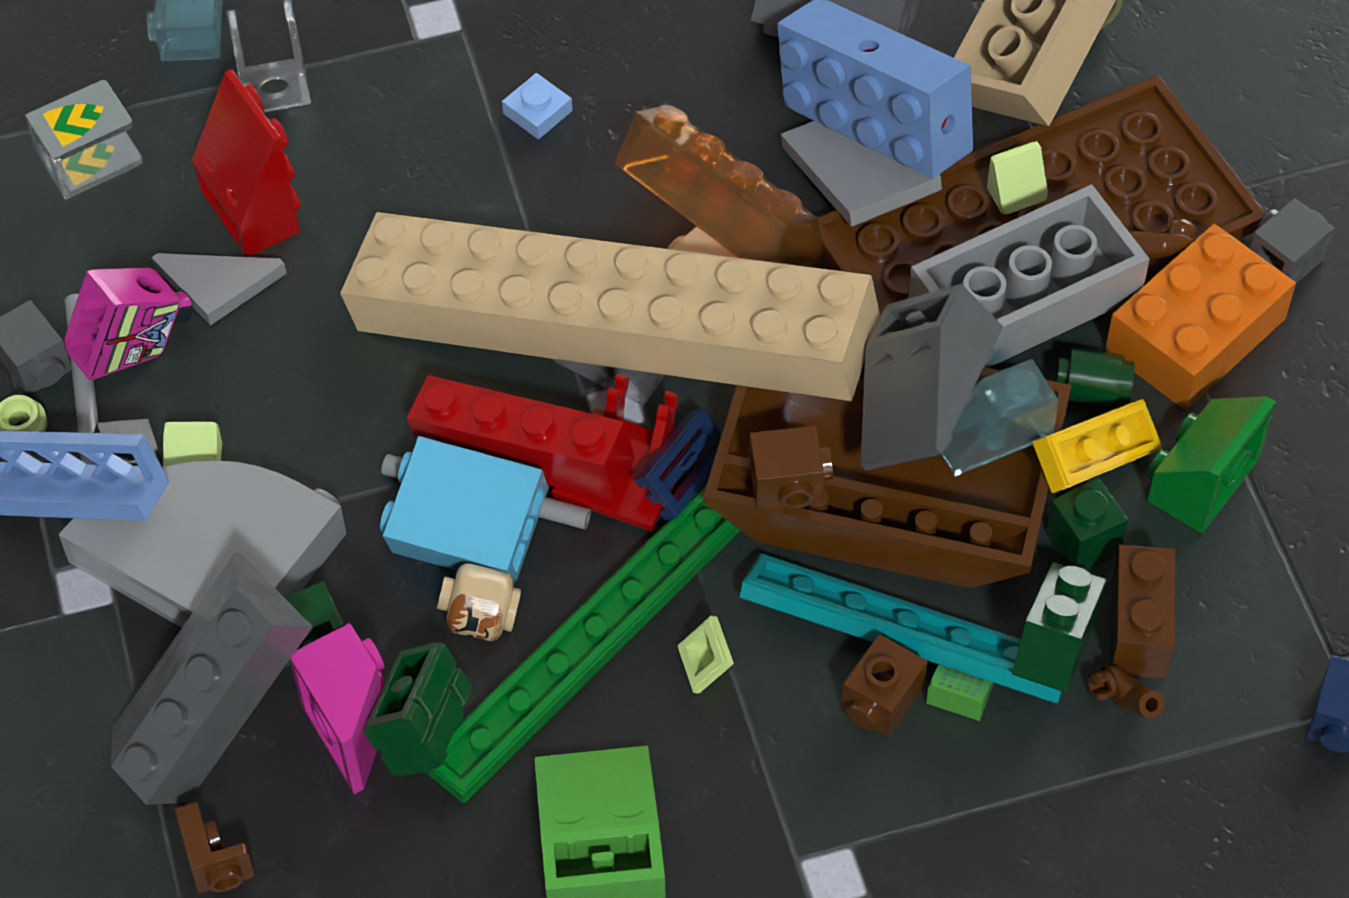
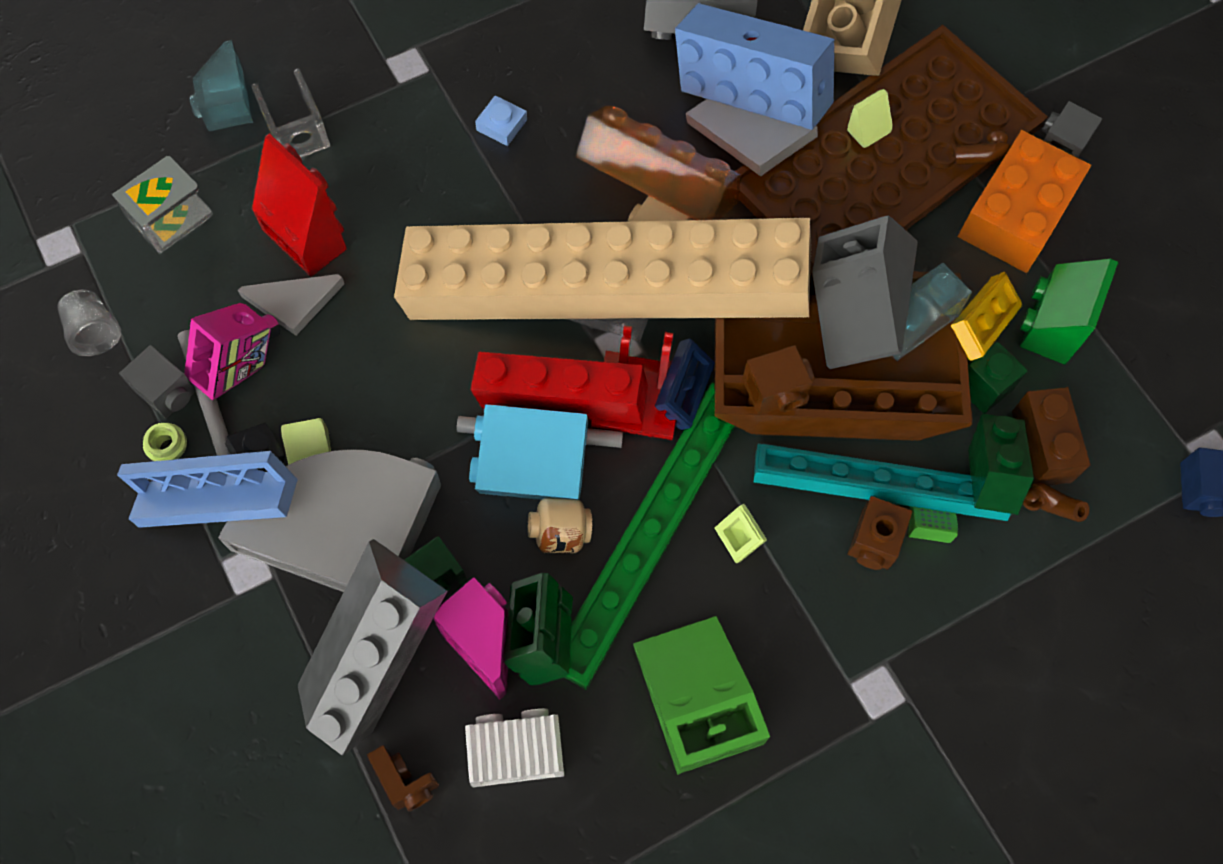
camera: 15 degrees left, 10 degrees up
light grey brick [908,184,1150,368] -> none
dark green brick [1055,348,1135,407] -> none
none -> white brick [465,708,565,787]

